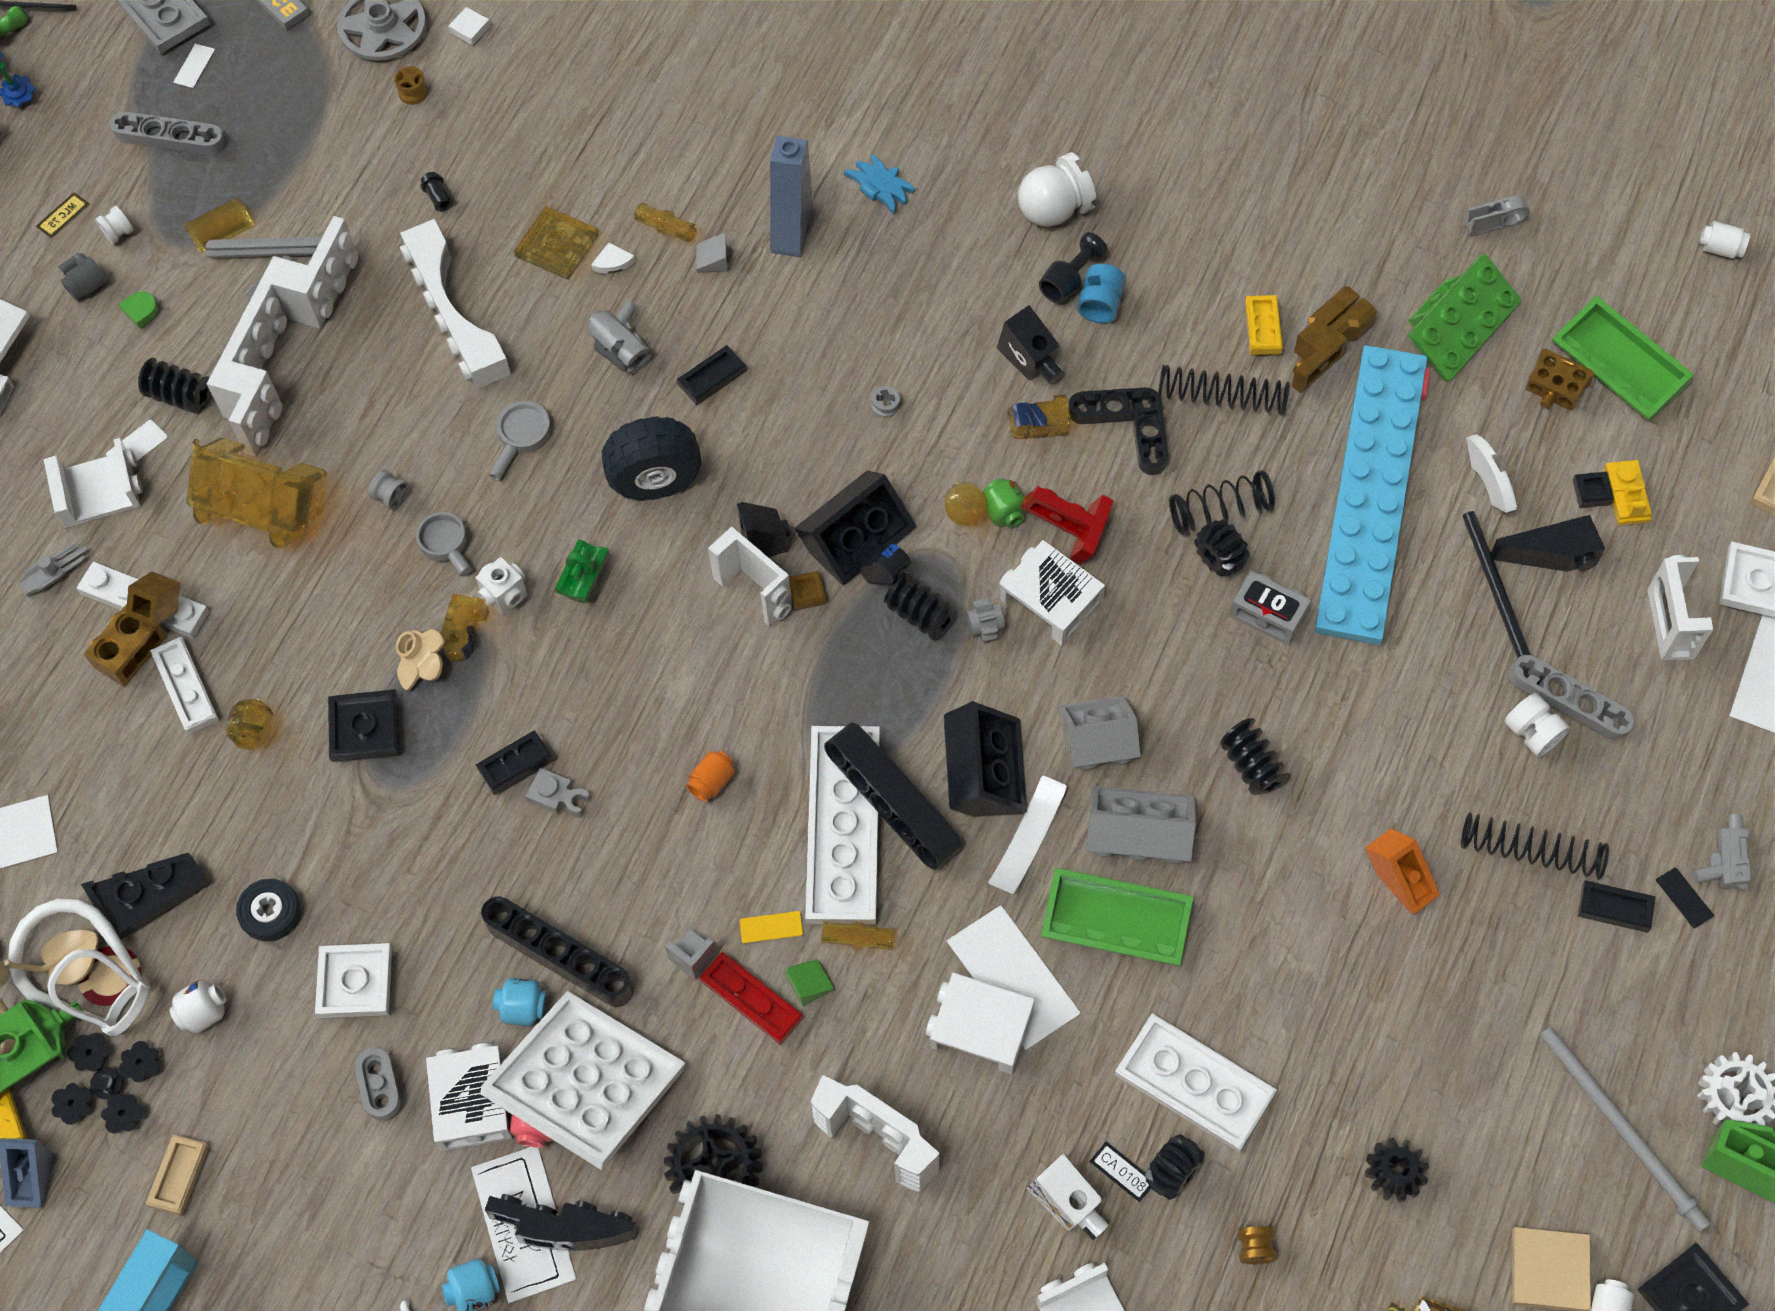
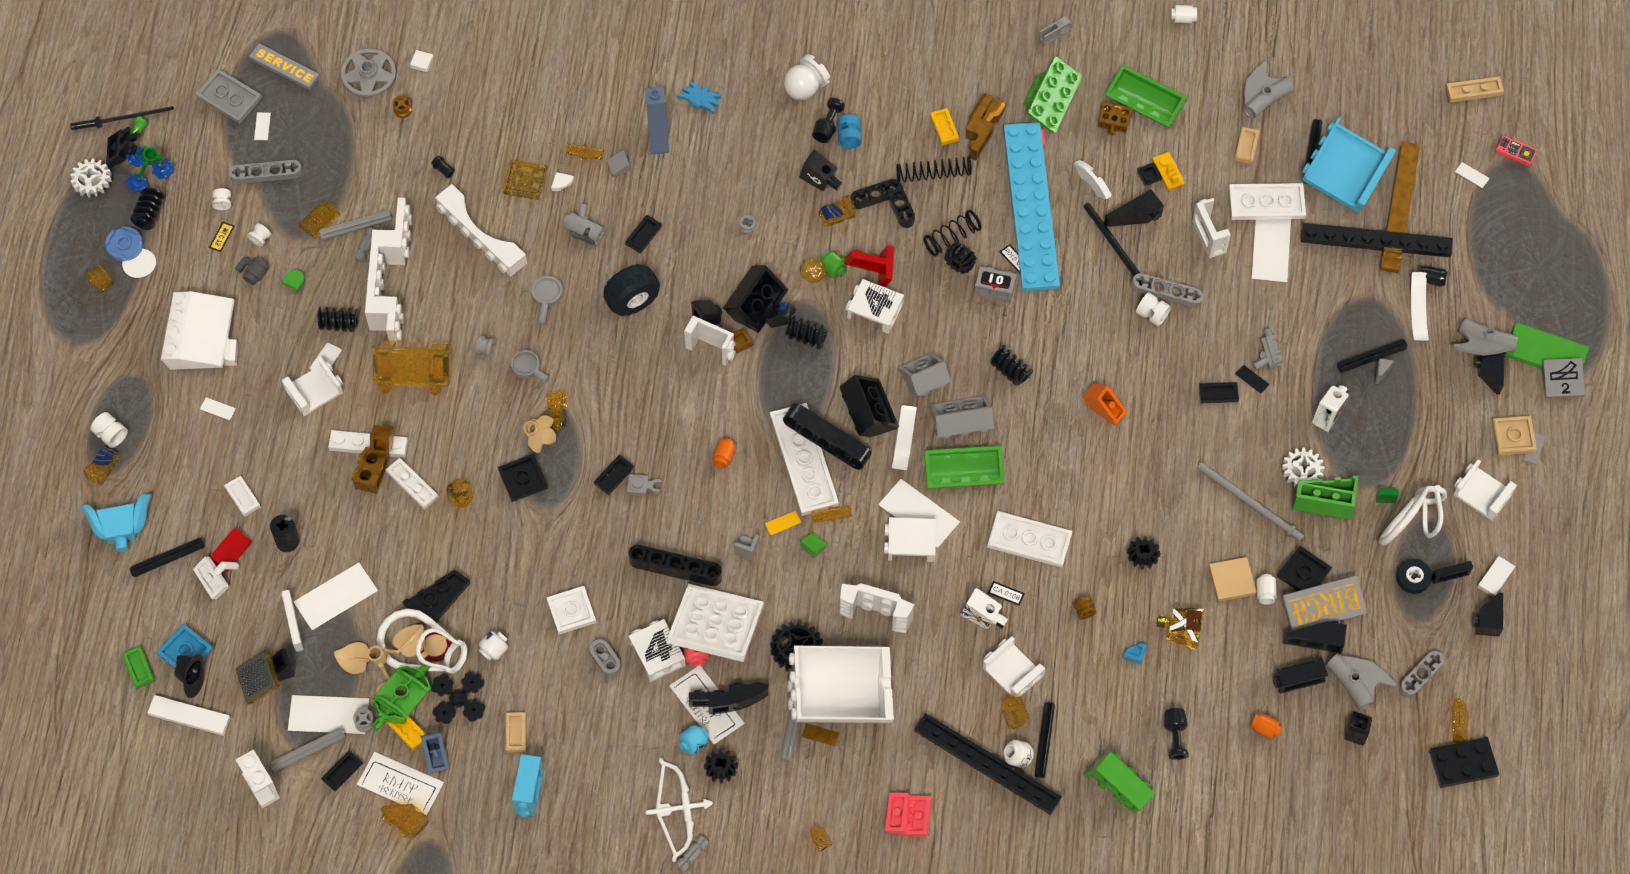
camera: 20 degrees left, 0 degrees up
light grey piece [18,544,87,597] -> none
black bush [236,878,300,942] -> none
white brick [475,557,528,616] -> none
medium azure head [493,978,546,1027] -> none
green hips [555,539,609,603] -> none
red tile [699,951,804,1045] -> none
light grey gear [966,598,1005,642] -> none
black gear [1145,1134,1204,1200] -> none
black piece [1461,812,1609,880] -> none
none -> white wheel [212,188,231,210]
none -> sticker [999,244,1020,274]

